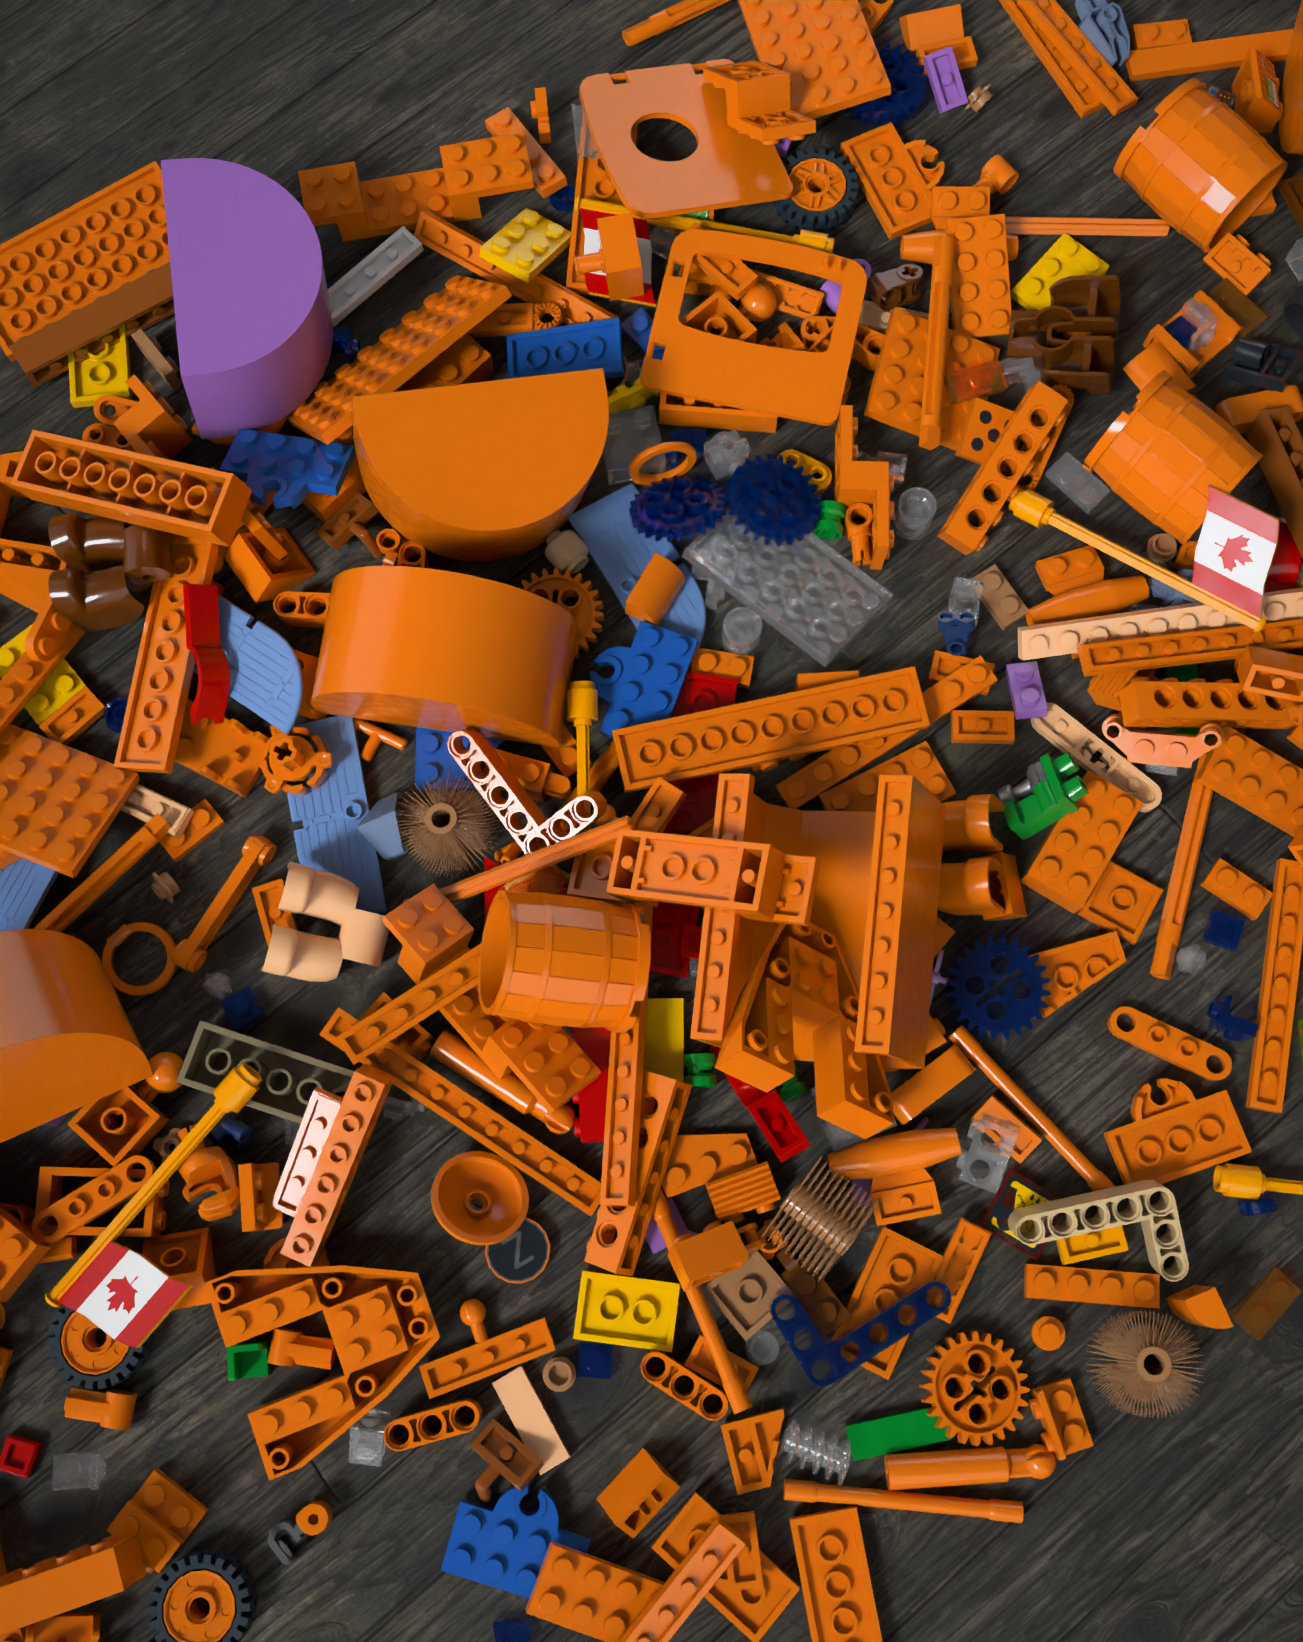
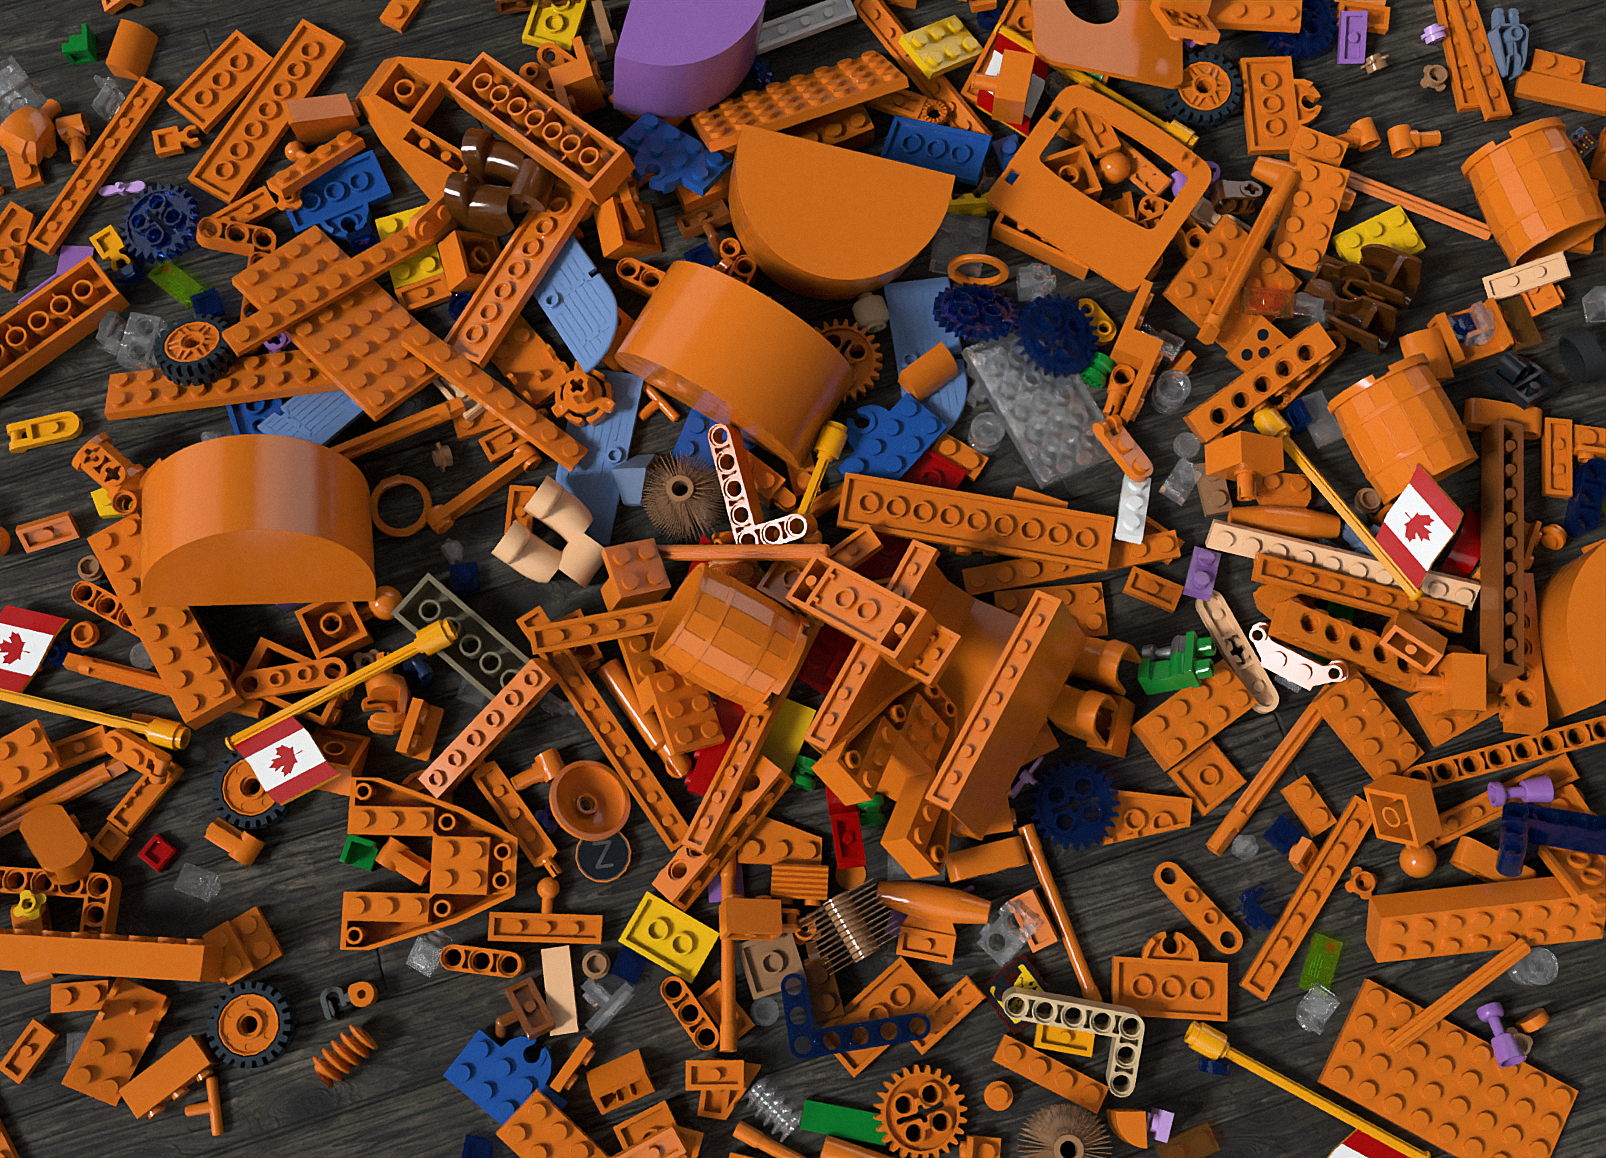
camera: 20 degrees right, 0 degrees up
red piece [183,584,230,724] -> none
tile [270,1087,343,1217] -> none
clear blue bracket [665,428,706,470] -> none
dark blue plate [938,611,975,656] -> none
none -> orange piece [312,1024,378,1088]
none -> orange plate [401,323,589,473]
none -> orange slope [438,230,501,294]
none -> orange plate [472,759,563,878]
none -> orange hinge [478,408,554,465]
none -> orange pin [510,748,565,792]
none -> clear blue plate [535,803,560,834]
none -> orange plate [550,1037,597,1093]
none -> clear bracket [581,978,639,1033]
none -> clear blue plate [683,242,718,268]
none -> orange plate [686,1060,744,1091]
none -> orange sticker [835,866,866,890]
none -> orange plate [1092,413,1153,483]
none -> white plate [1114,474,1151,545]
none -> lavender plate [1146,1107,1174,1143]
none -> orange plate [1162,350,1197,380]
none -> clear plate [1173,432,1200,459]
none -> orange brick [1204,430,1284,501]
none -> clear blue tile [1286,398,1313,433]
none -> orange plate [1288,836,1319,875]
none -> orange pin [1387,124,1441,158]
none -> lavender plate [1420,23,1447,45]
none -> medium nougat plate [1420,65,1449,92]
none -> light nougat tile [1482,251,1571,302]

